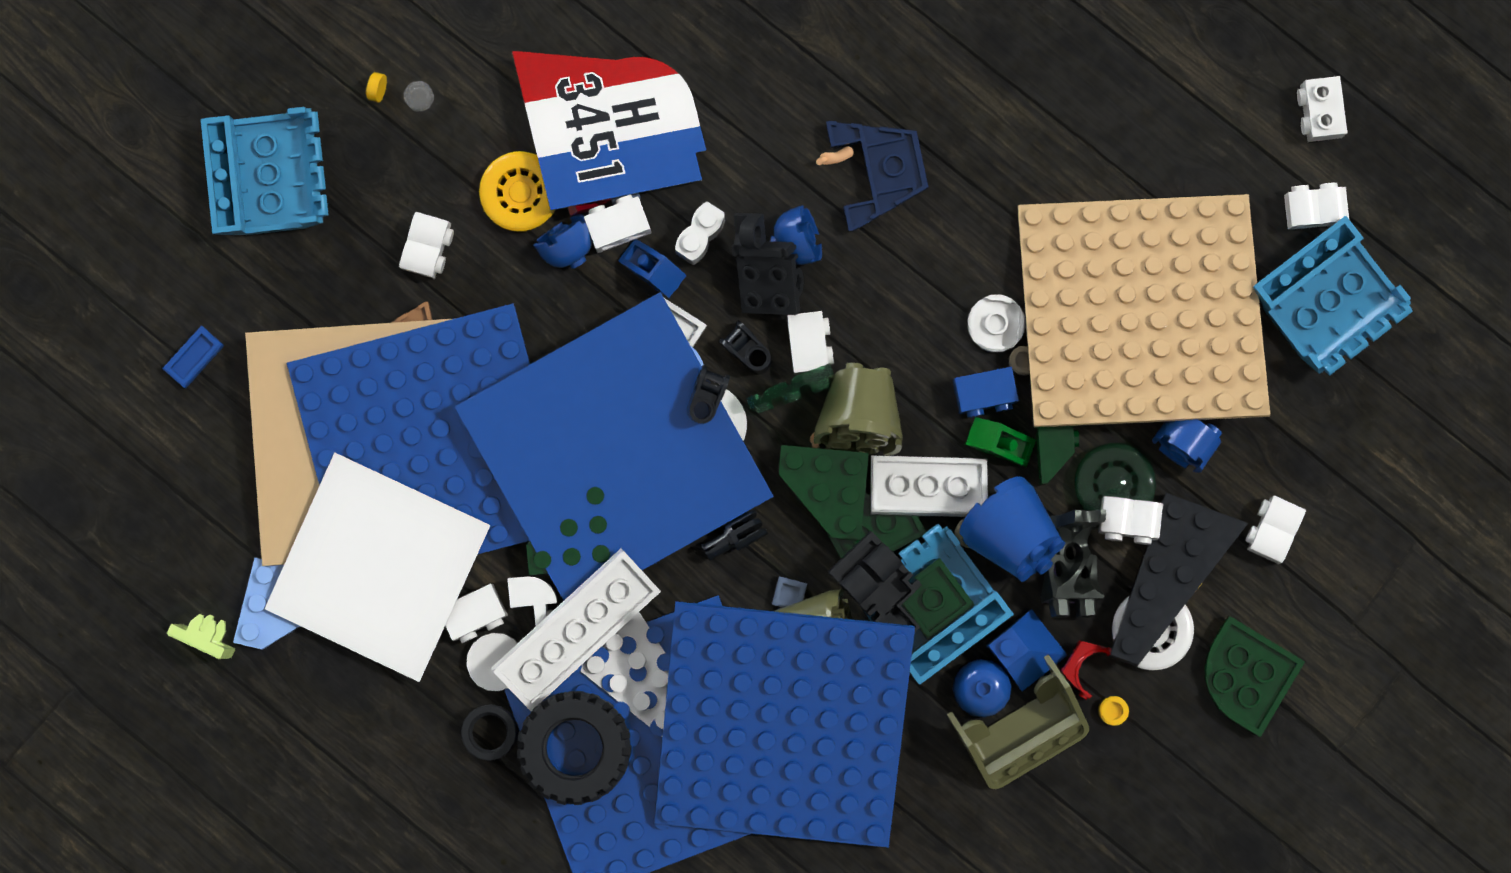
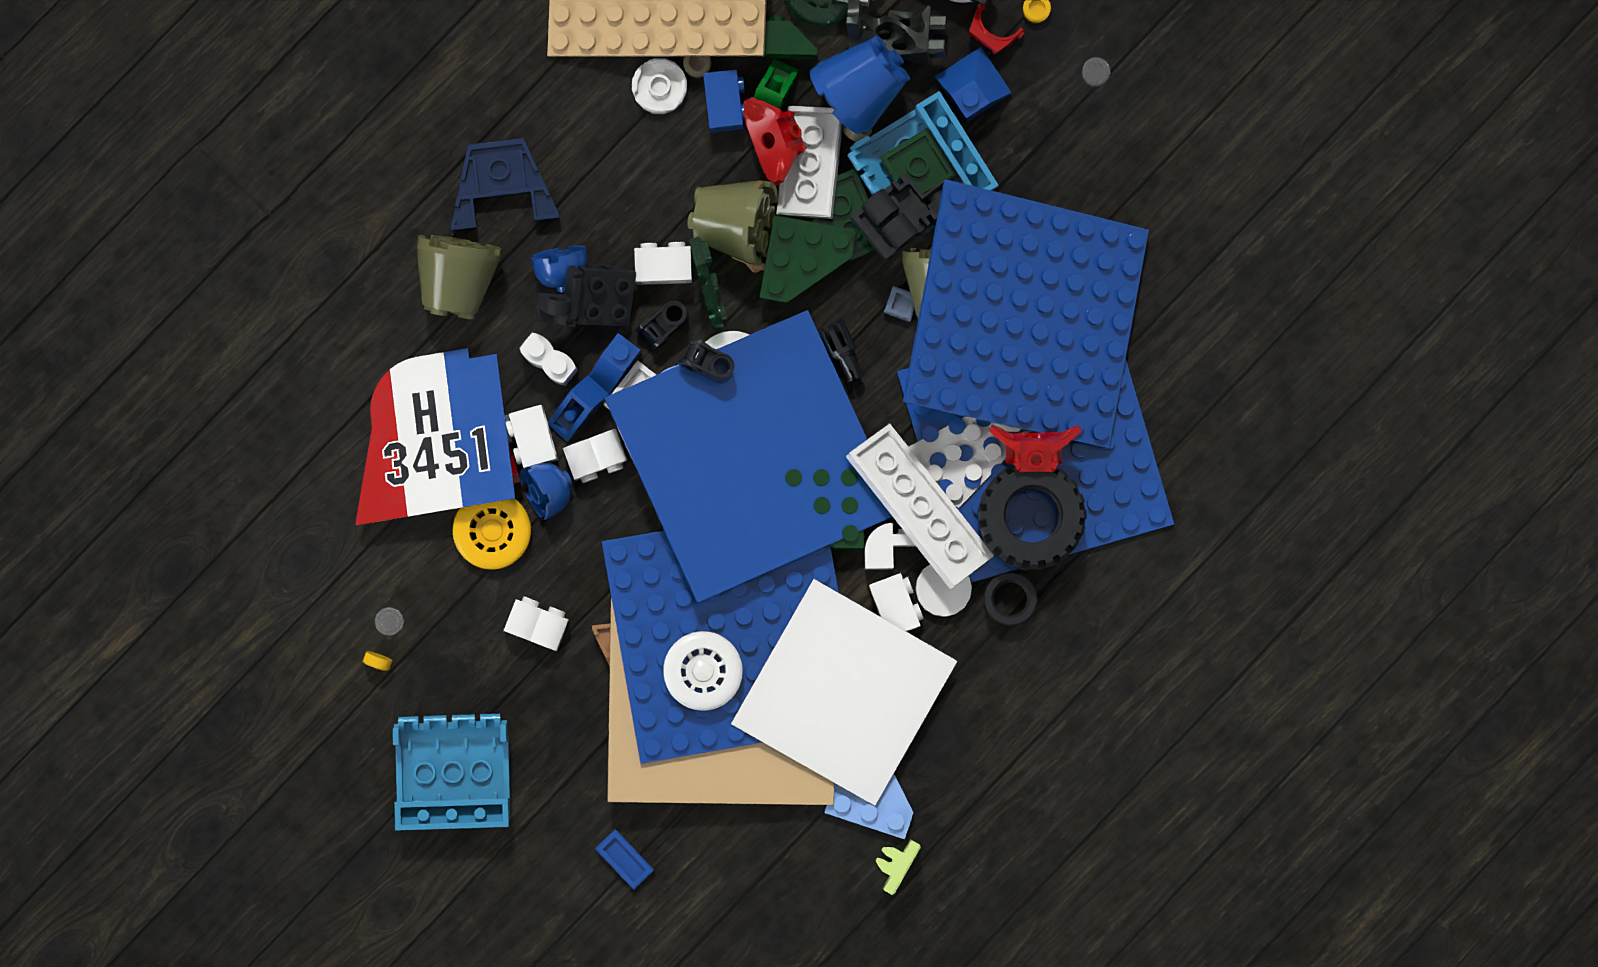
camera: 85 degrees left, 0 degrees up
light nougat piece [816,146,854,165] -> none
olive windscreen [947,654,1089,789] -> none
blue cylinder [952,659,1012,718] -> none
none -> olive cone [417,235,502,319]
none -> white brick [563,429,628,484]
none -> blue slope [589,333,642,396]
none -> white wheel [663,631,743,711]
none -> red piece [743,97,807,186]
none -> red piece [989,425,1082,472]
none -> clear tile [1082,57,1110,86]

